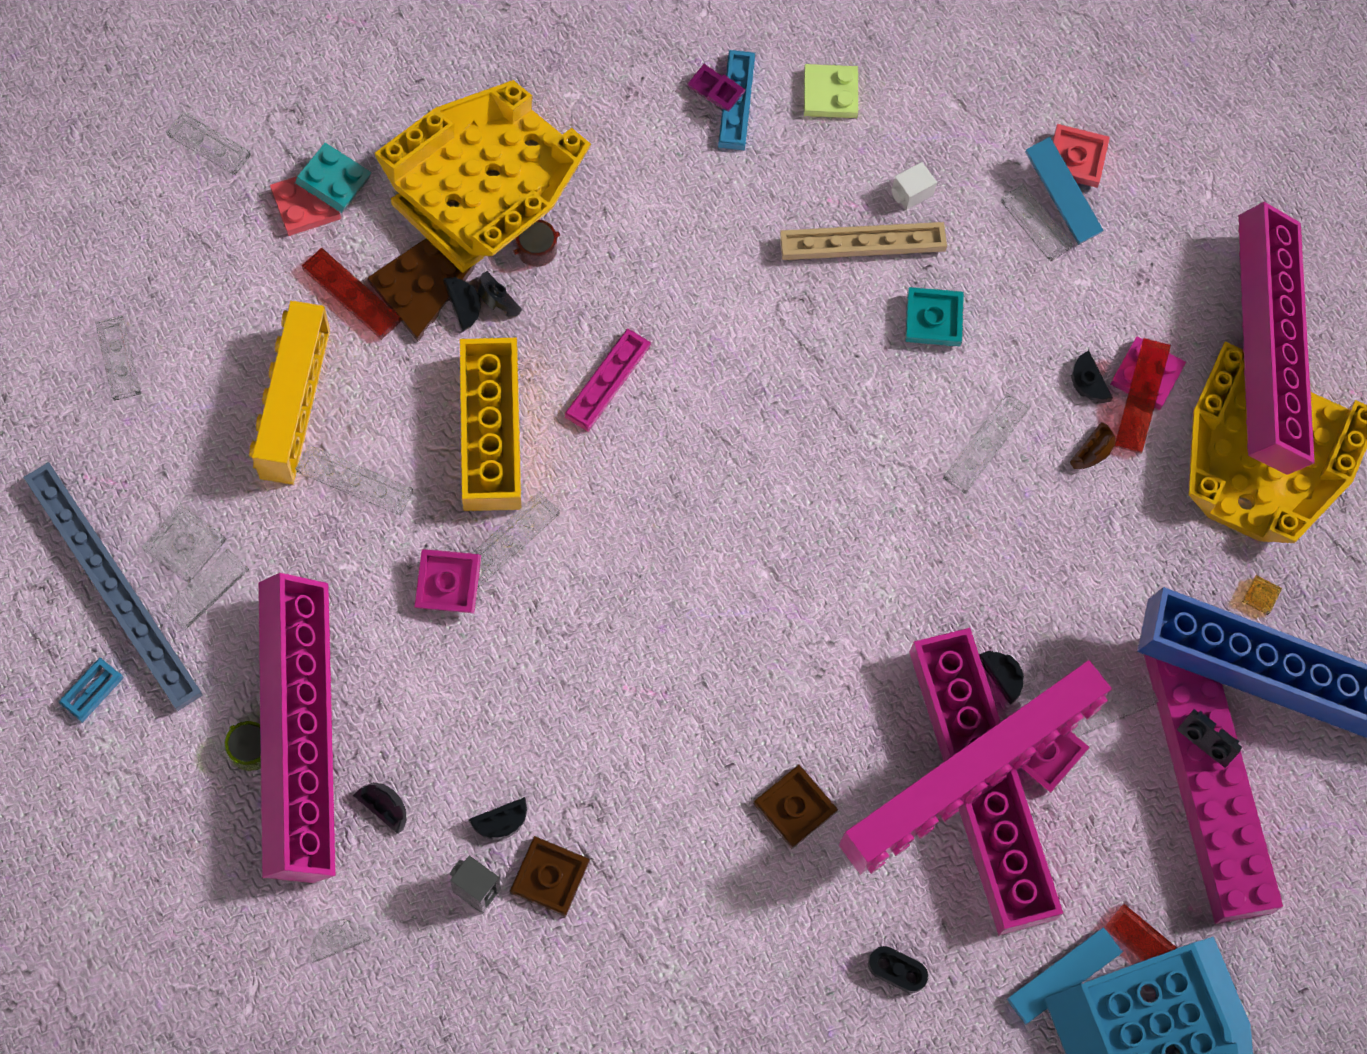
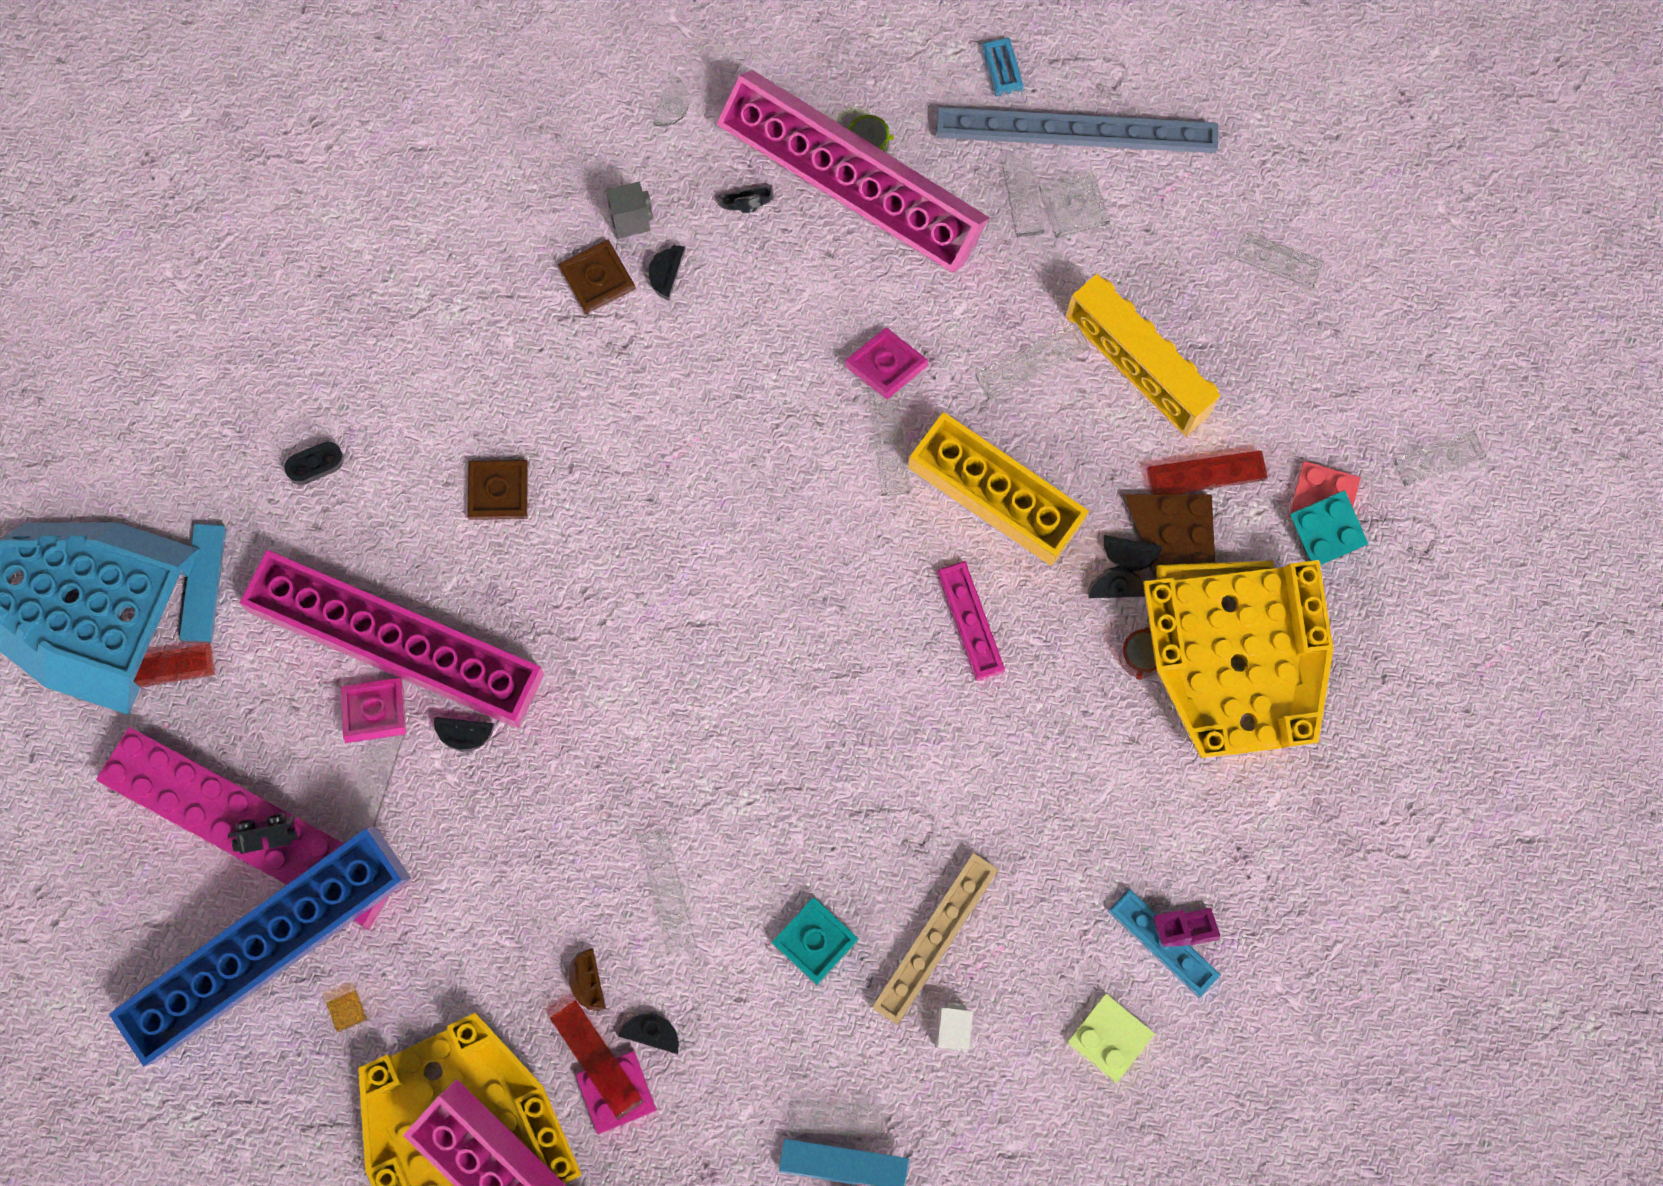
camera: 130 degrees right, 5 degrees up
dark pink brick [839,660,1112,875] -> none

